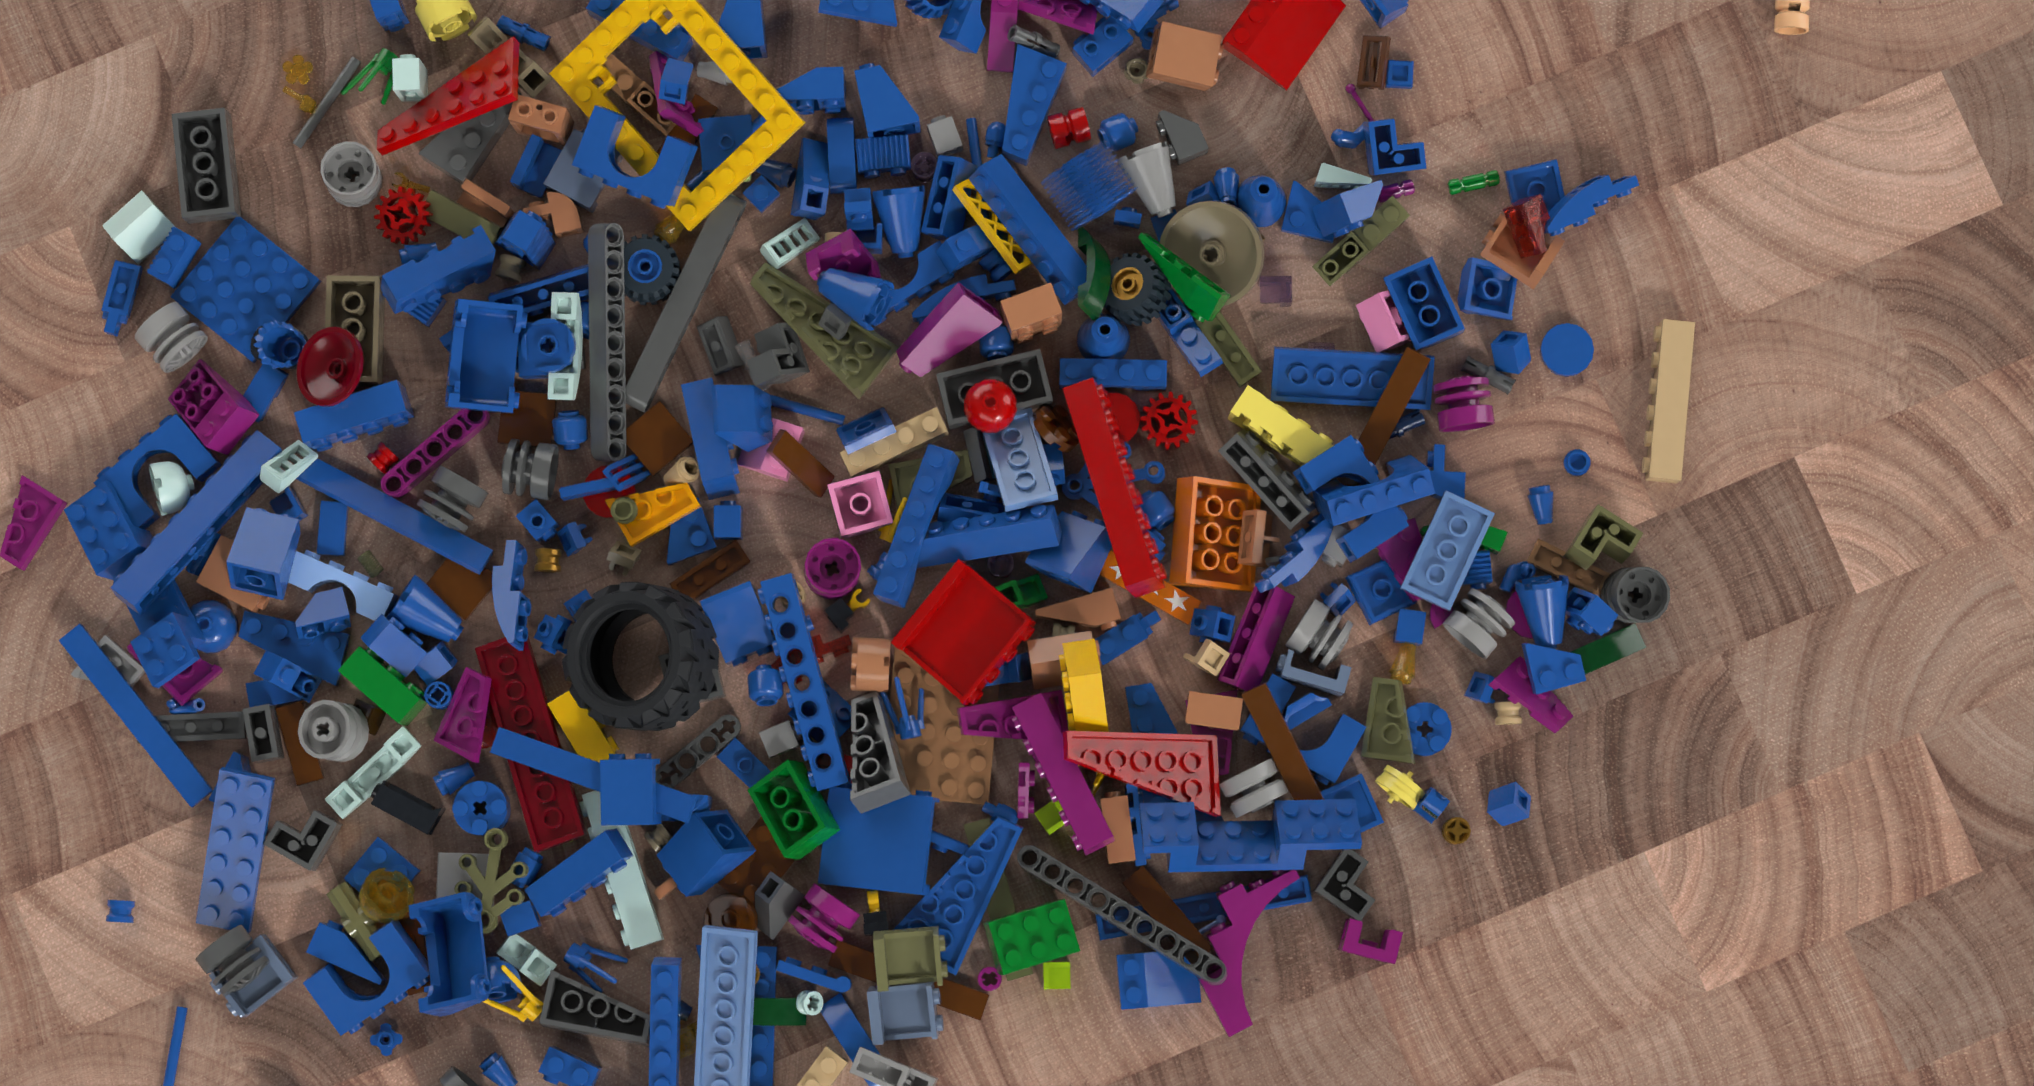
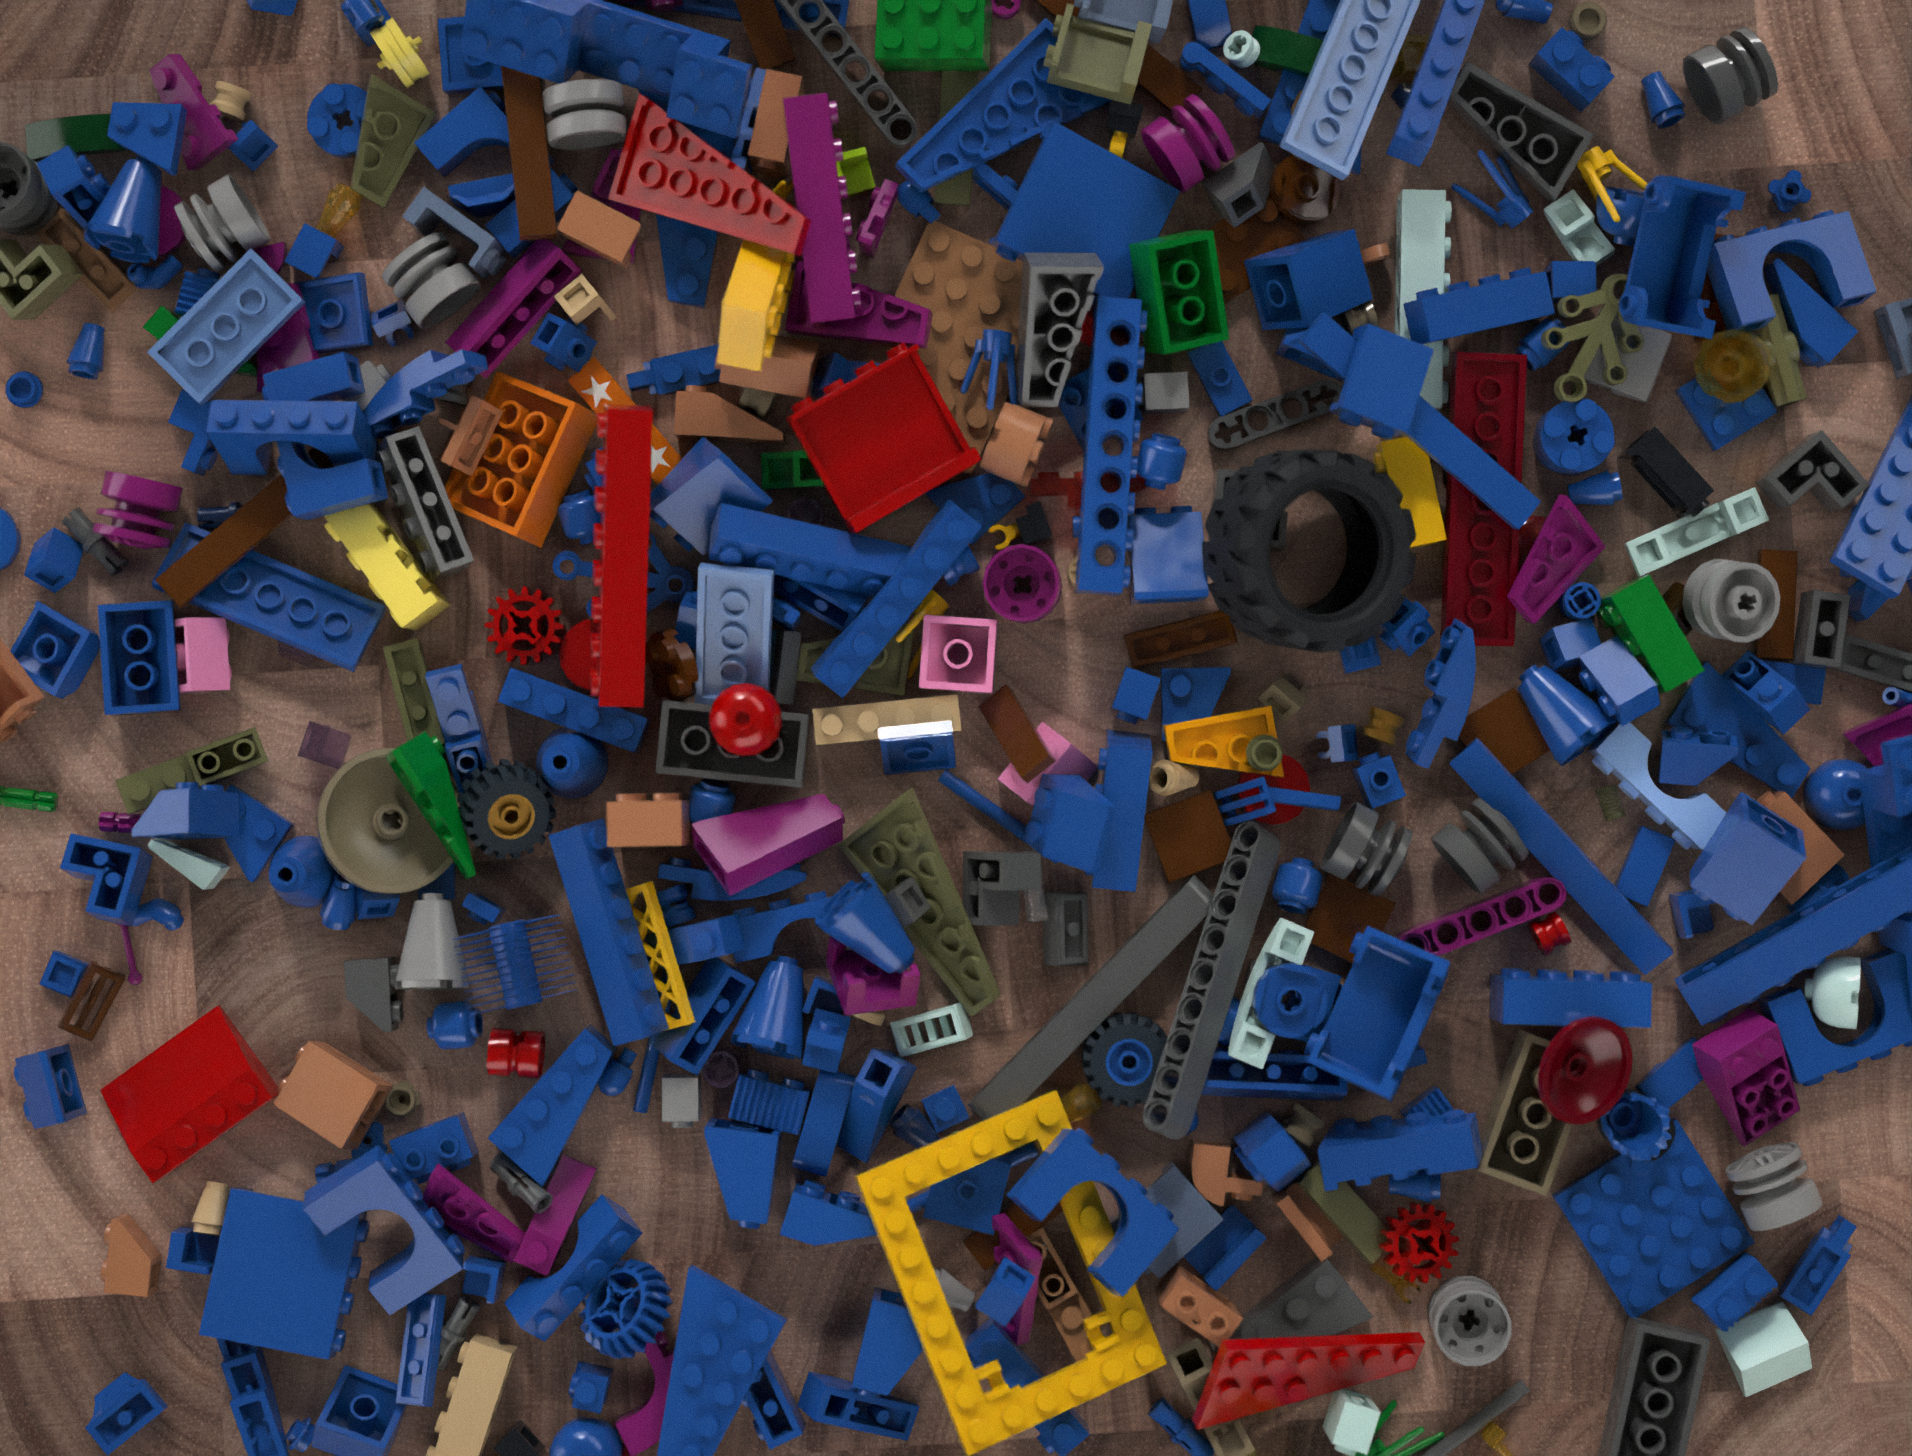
camera: 160 degrees left, 5 degrees up
light aqua slope [260,440,318,493] -> none
dark green slope [1078,227,1111,321] -> none
none -> blue wing [925,473,1026,545]

